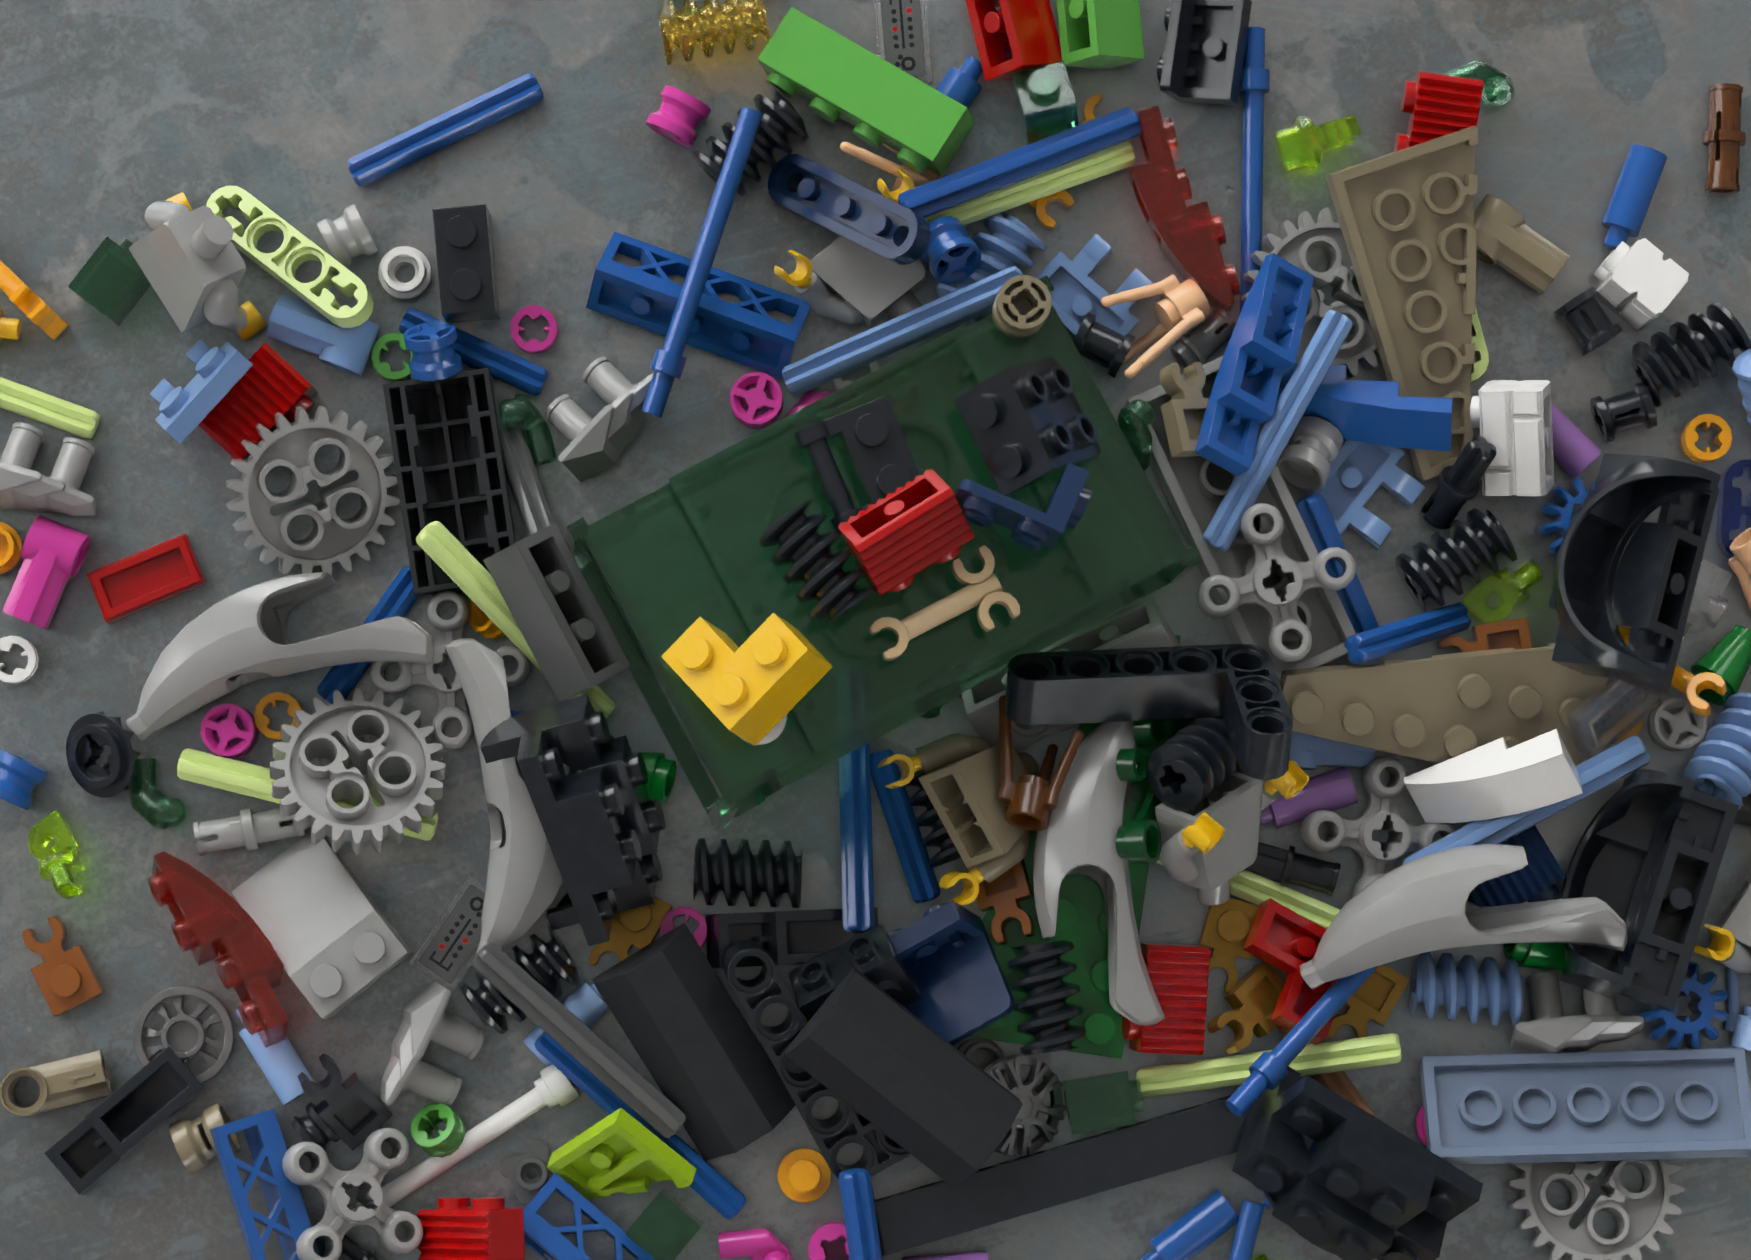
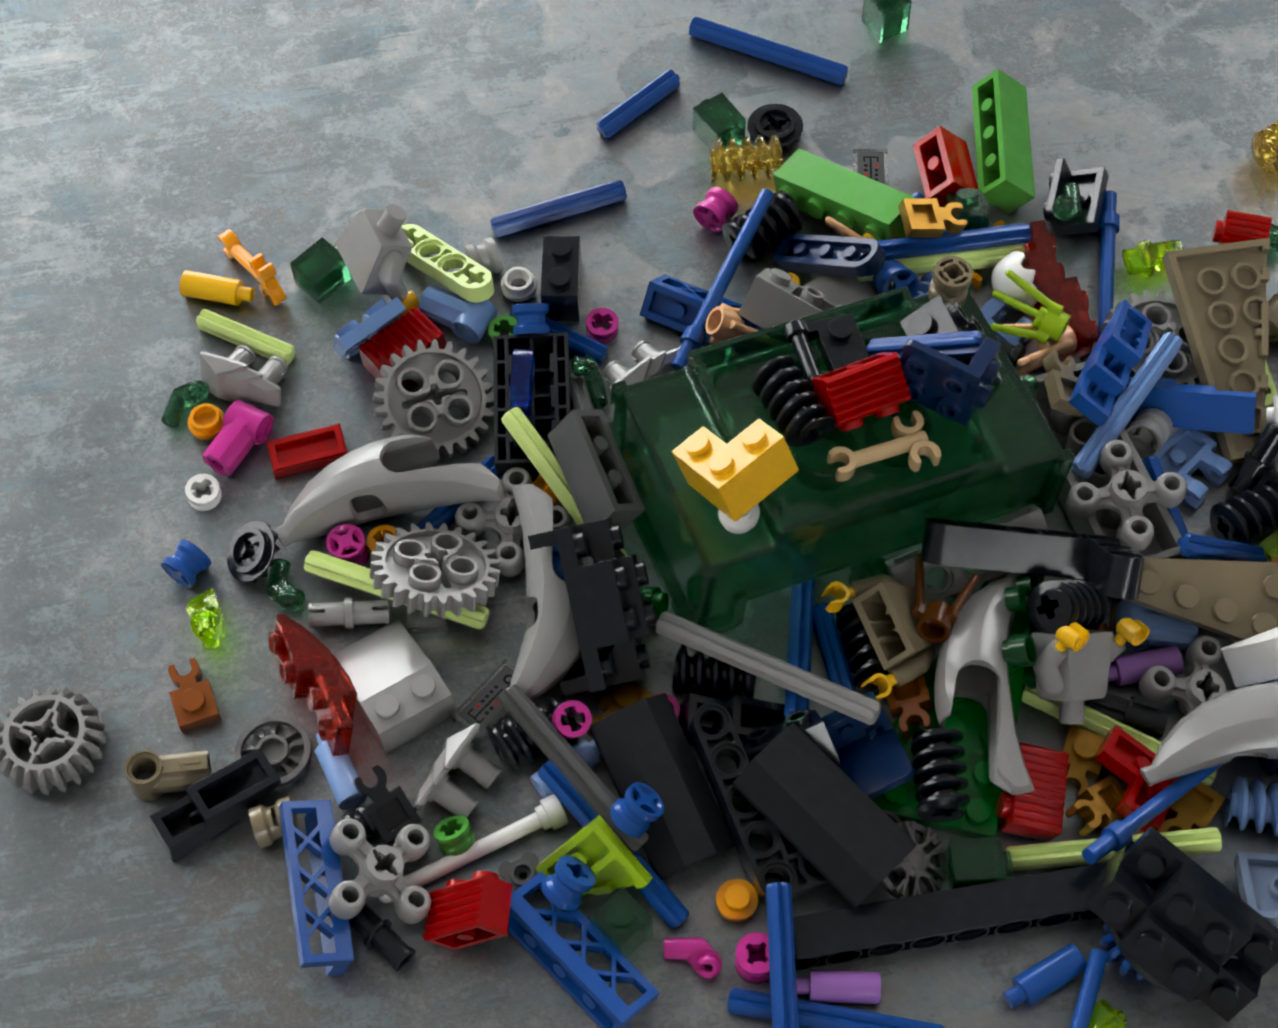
camera: 10 degrees right, 25 degrees down
none -> clear blue beam [510,349,534,416]
none -> blue wheel [542,856,596,911]
none -> dark pink bush [552,700,592,739]
none -> blue wheel [610,782,664,837]
none -> light grey axle [655,611,881,725]
none -> light nougat plant [705,303,795,360]
none -> light grey slope [738,268,865,333]
none -> blue axle [867,330,984,361]
none -> pearl gold plate [898,198,968,238]
none -> lime plant [990,270,1071,345]
none -> white hair [991,251,1038,311]
none -> clear green arm [1052,183,1082,221]

